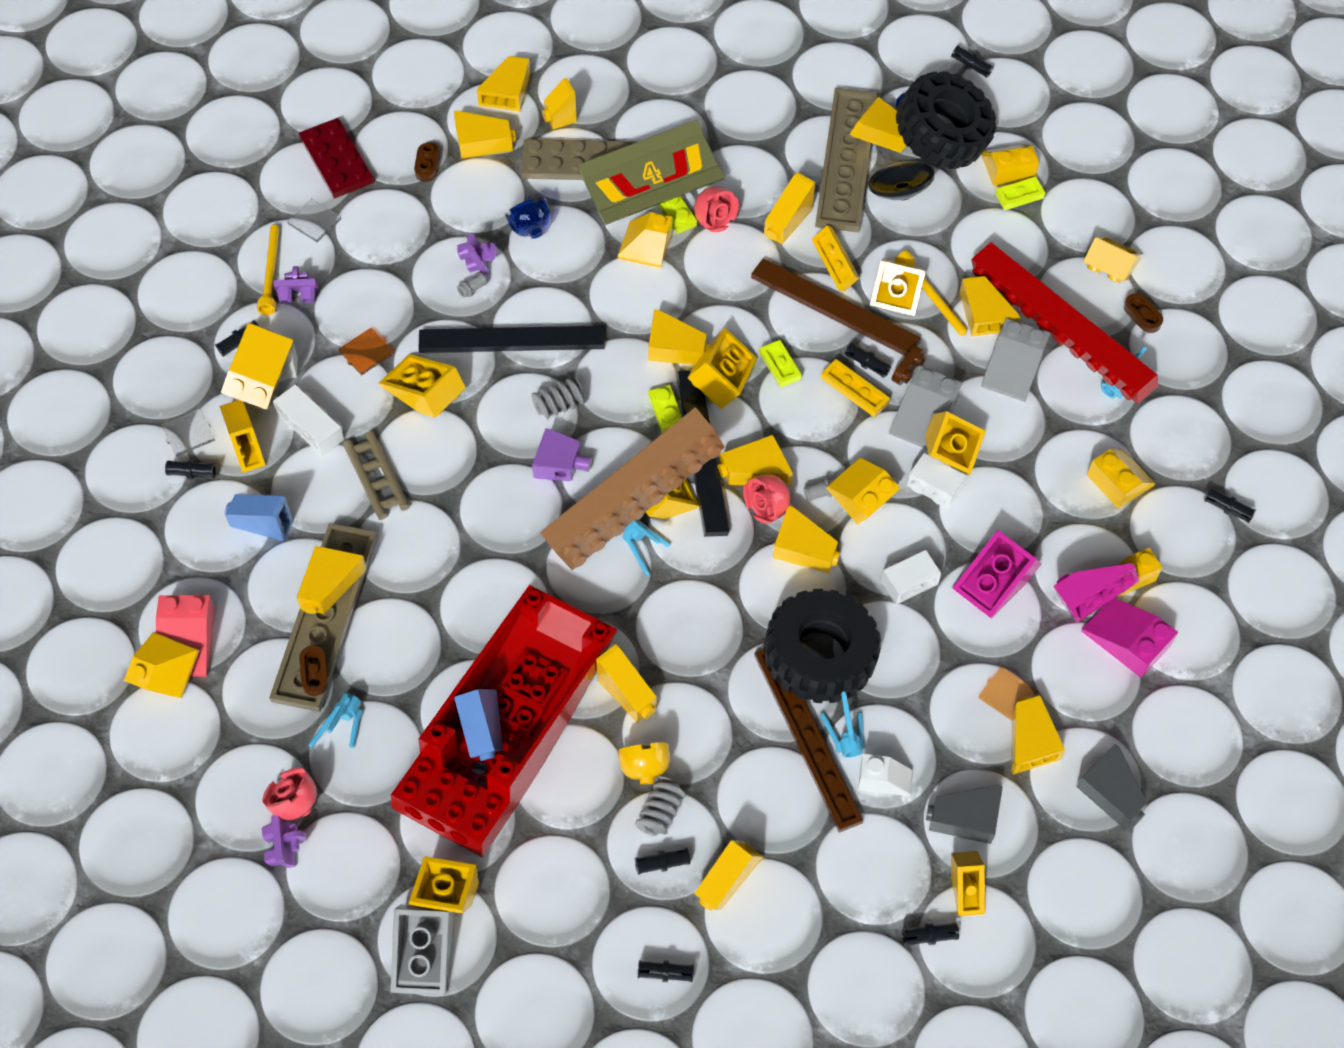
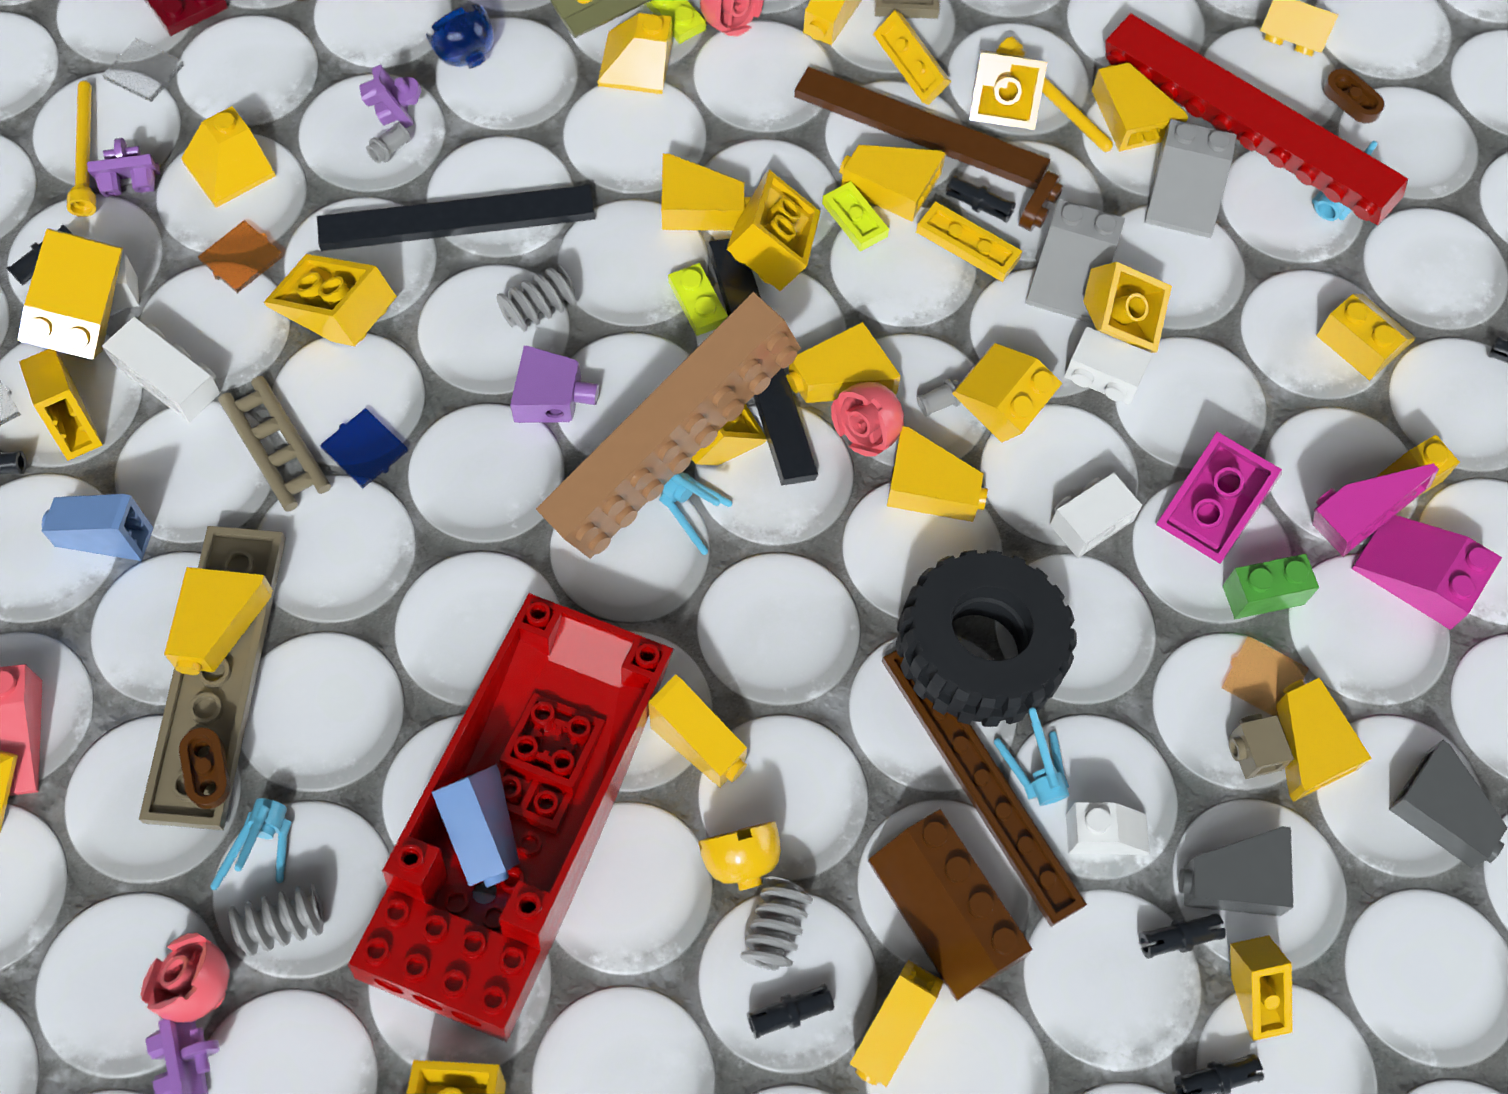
camera: 10 degrees left, 5 degrees up
none -> yellow slope [181,106,275,208]
none -> light grey piece [229,883,324,956]
none -> clear blue piece [320,408,408,489]
none -> yellow slope [839,145,946,222]
none -> reddish brown slope [868,809,1033,1002]
none -> black pin [1138,913,1226,959]
none -> bright green brick [1223,554,1320,619]
none -> dark tan brick [1229,714,1294,779]

